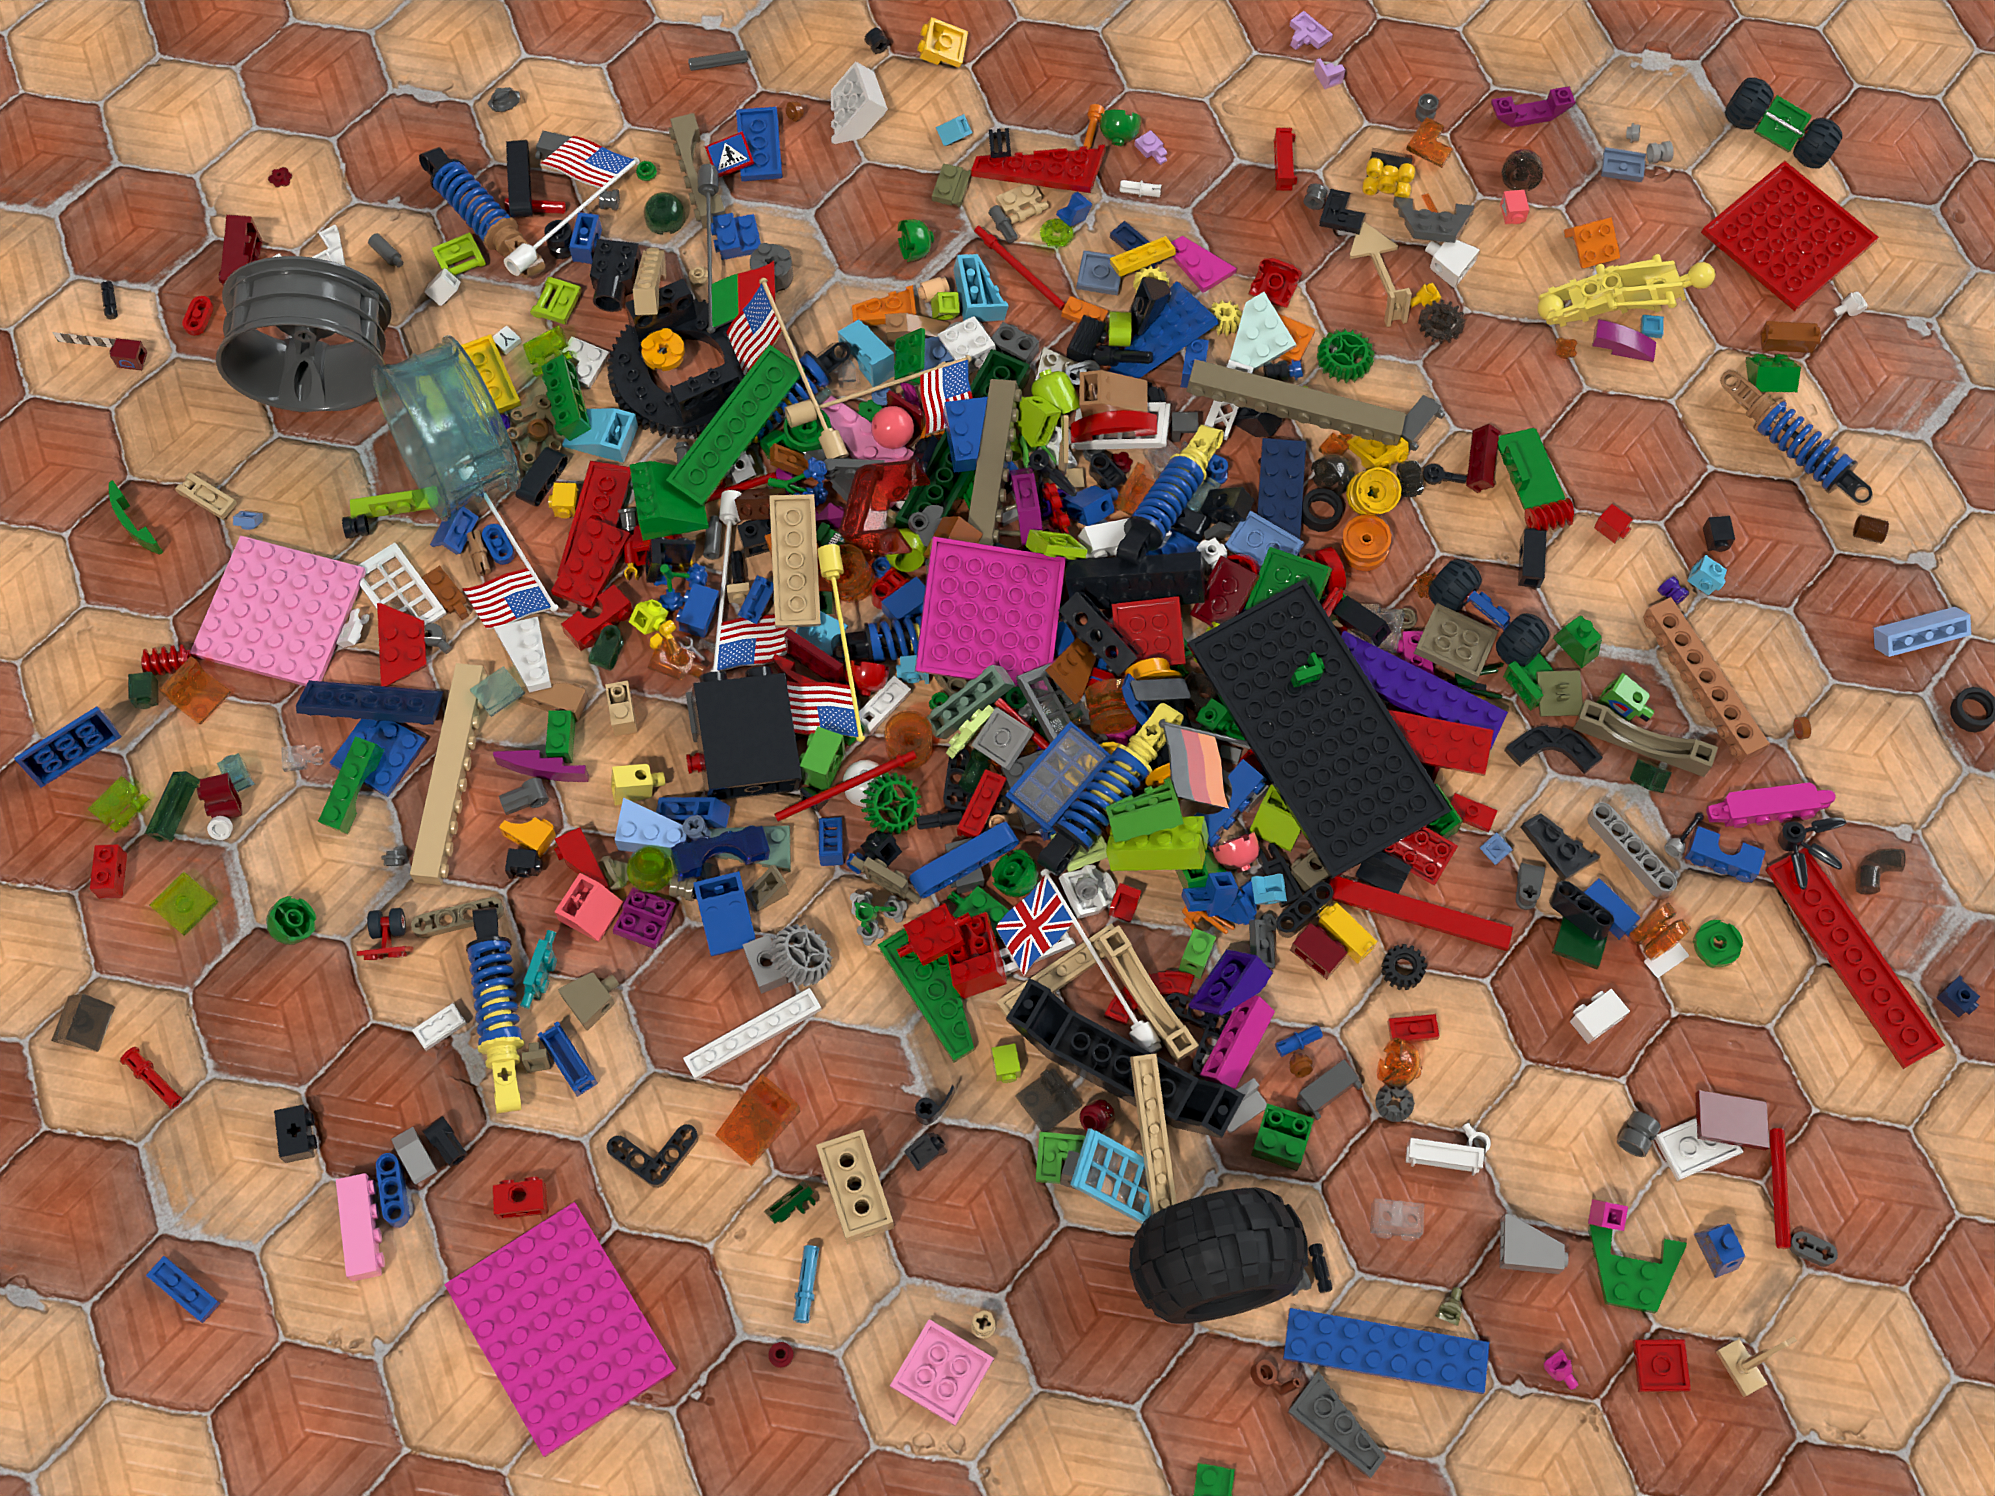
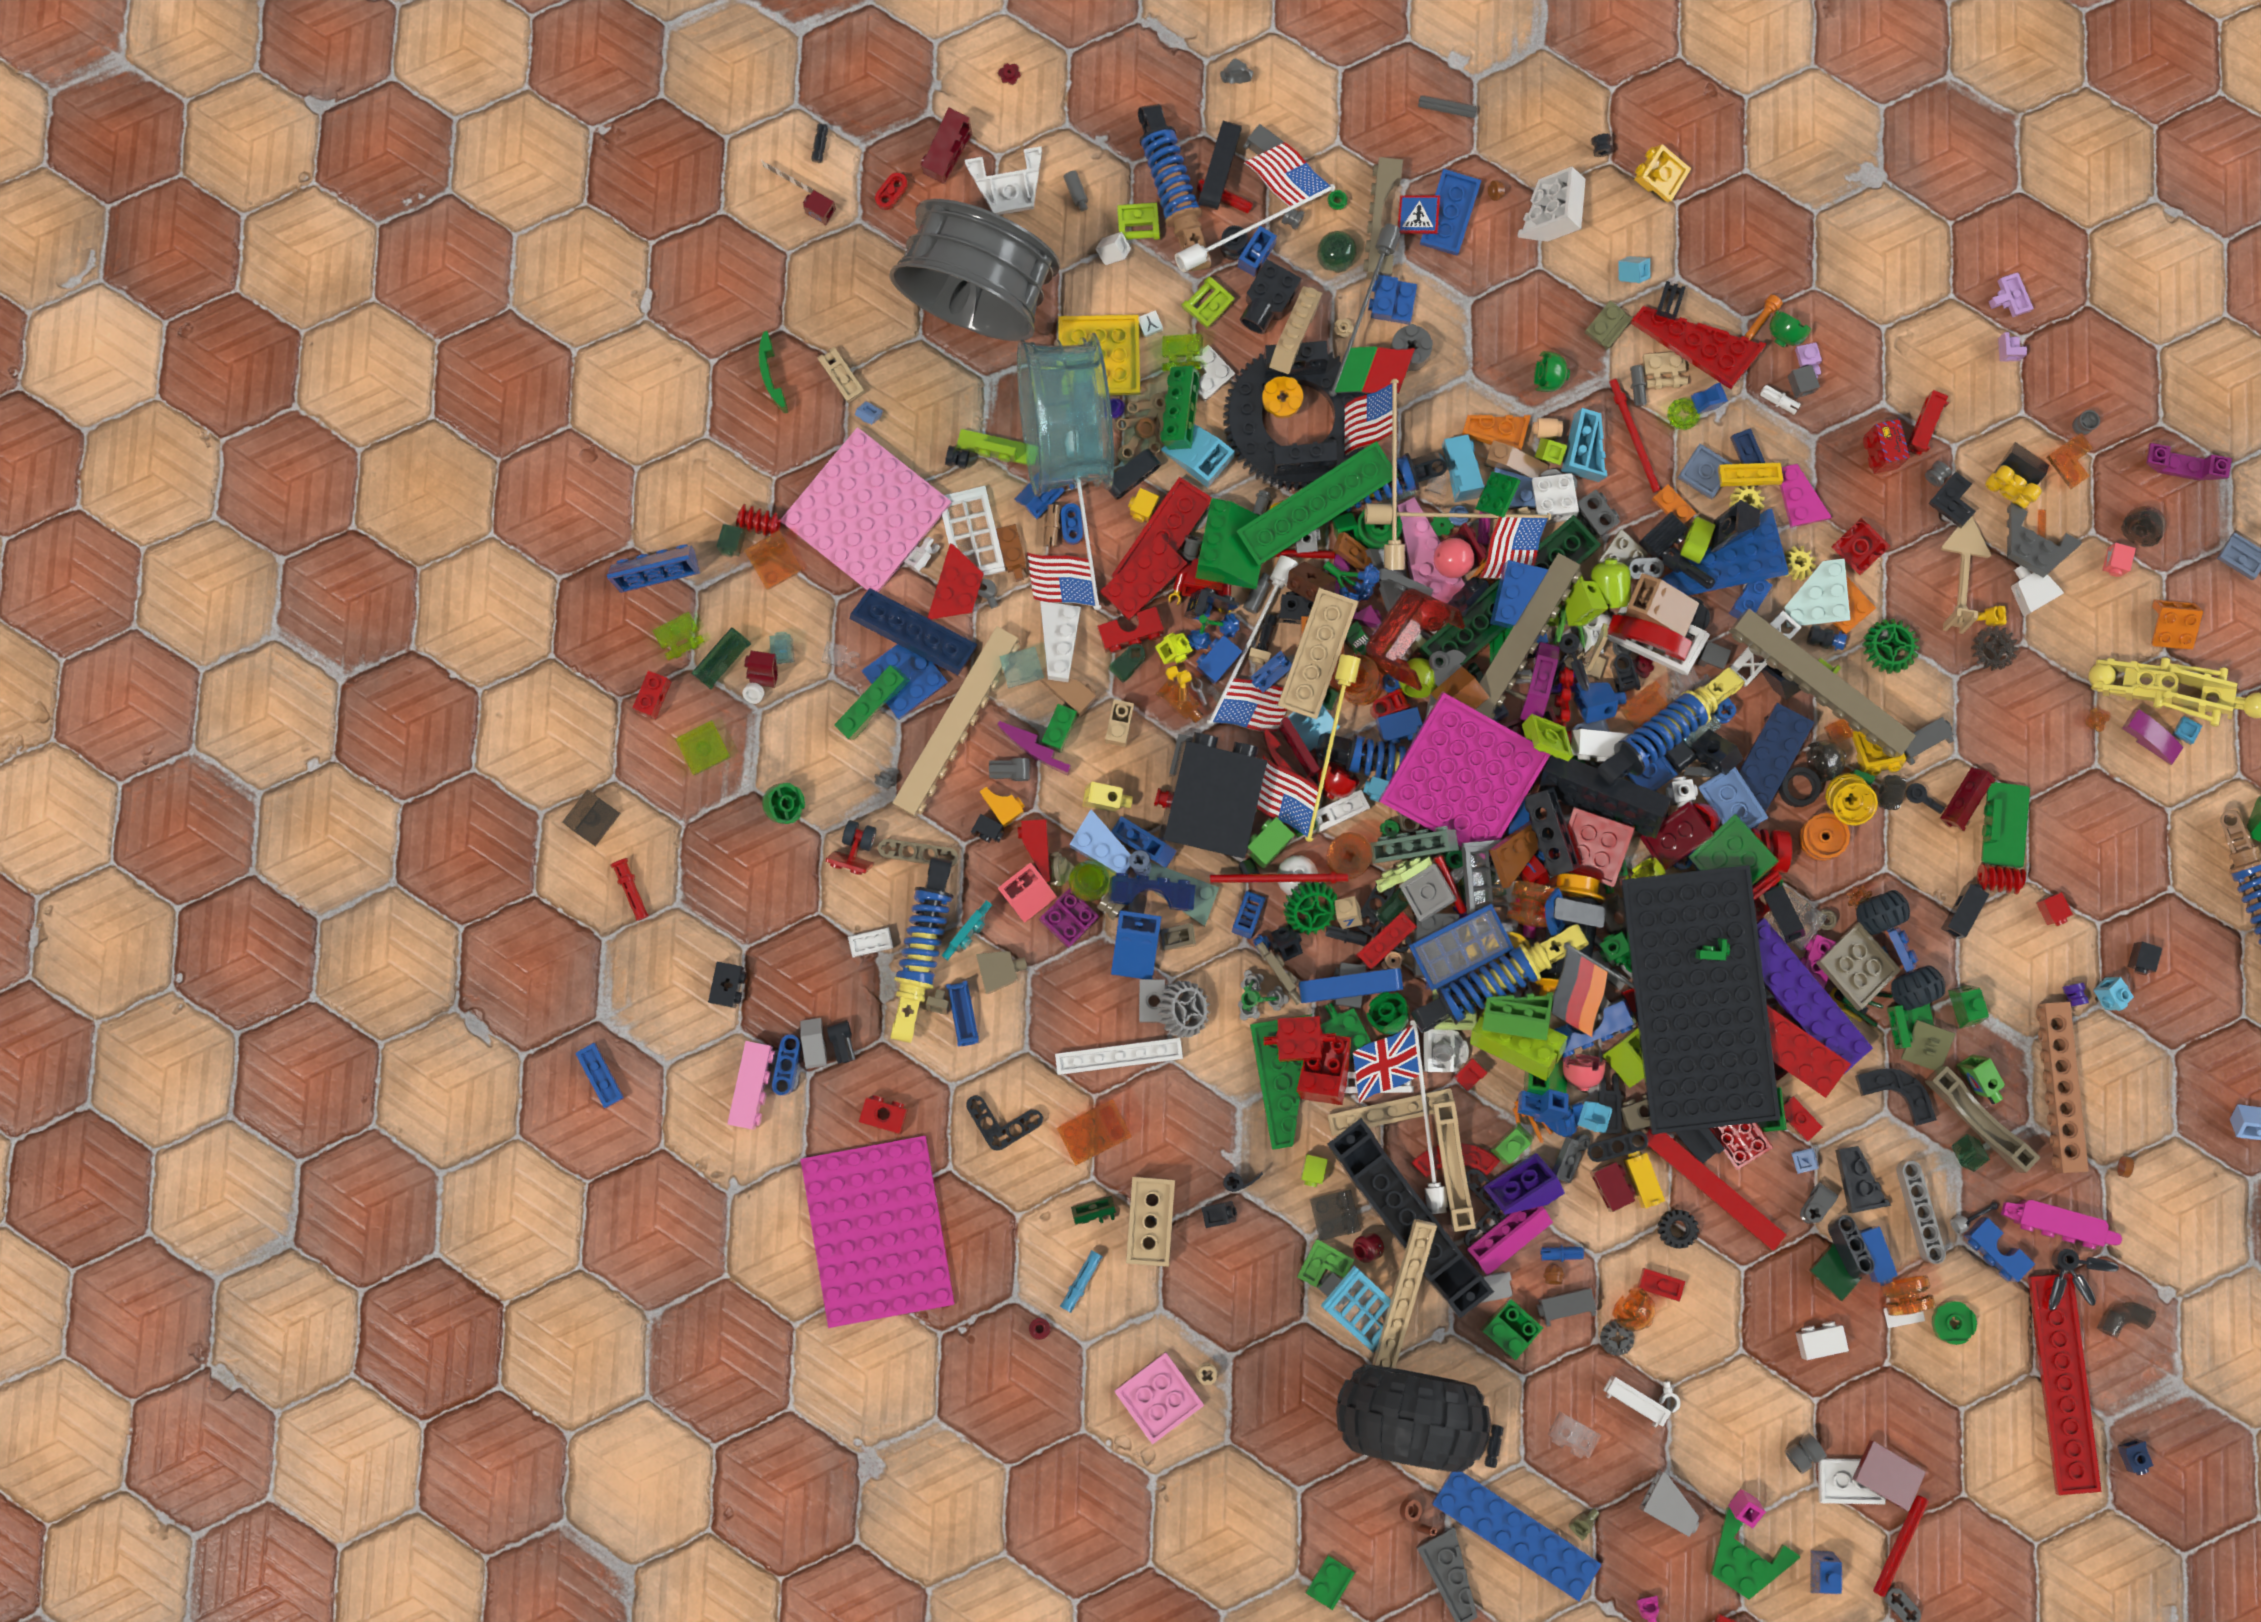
camera: 25 degrees right, 15 degrees up
none -> tan brick [1334,896,1363,929]
none -> dark grey panel [1788,365,1820,399]
none -> red brick [1863,419,1910,474]

